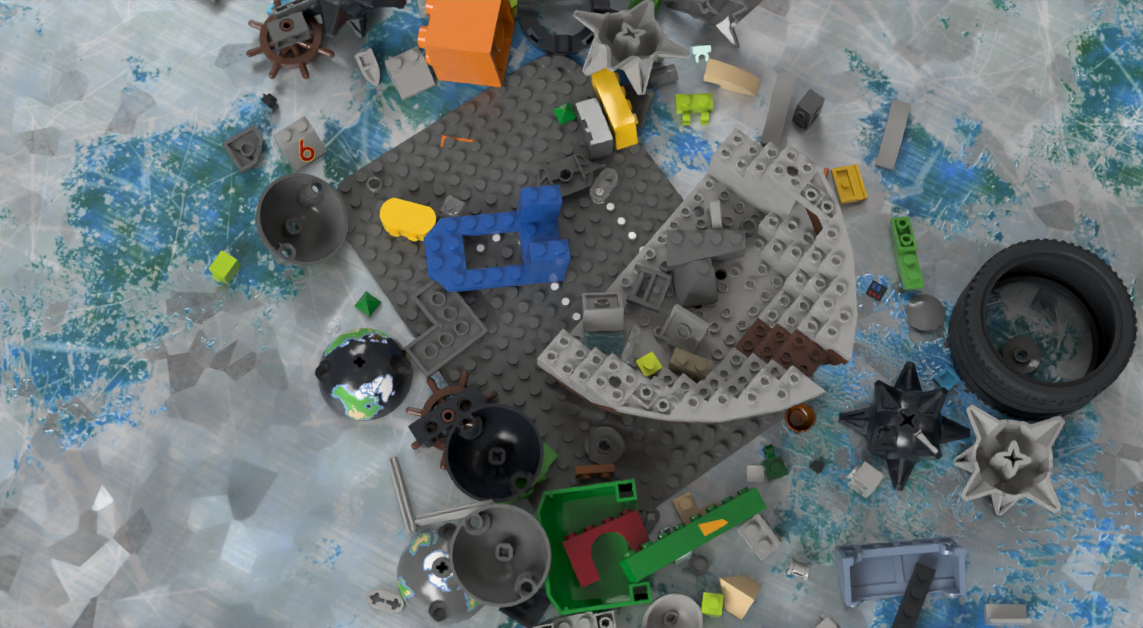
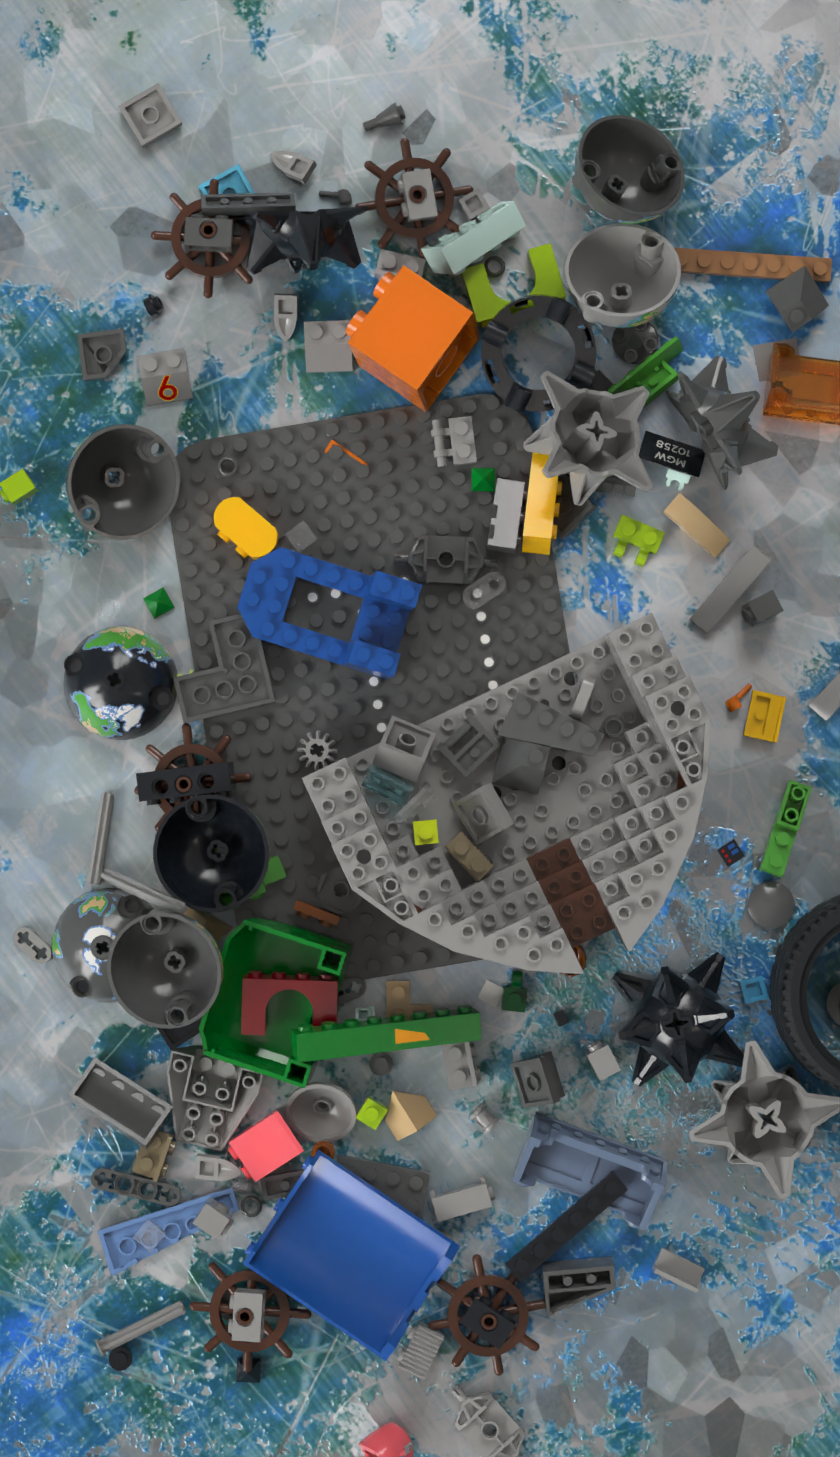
camera: 25 degrees right, 15 degrees up
none -> light grey gear [297,730,338,771]
none -> light grey plate [431,416,477,467]
none -> dark grey bracket [510,1051,565,1108]
none -> black sticker [639,431,705,478]

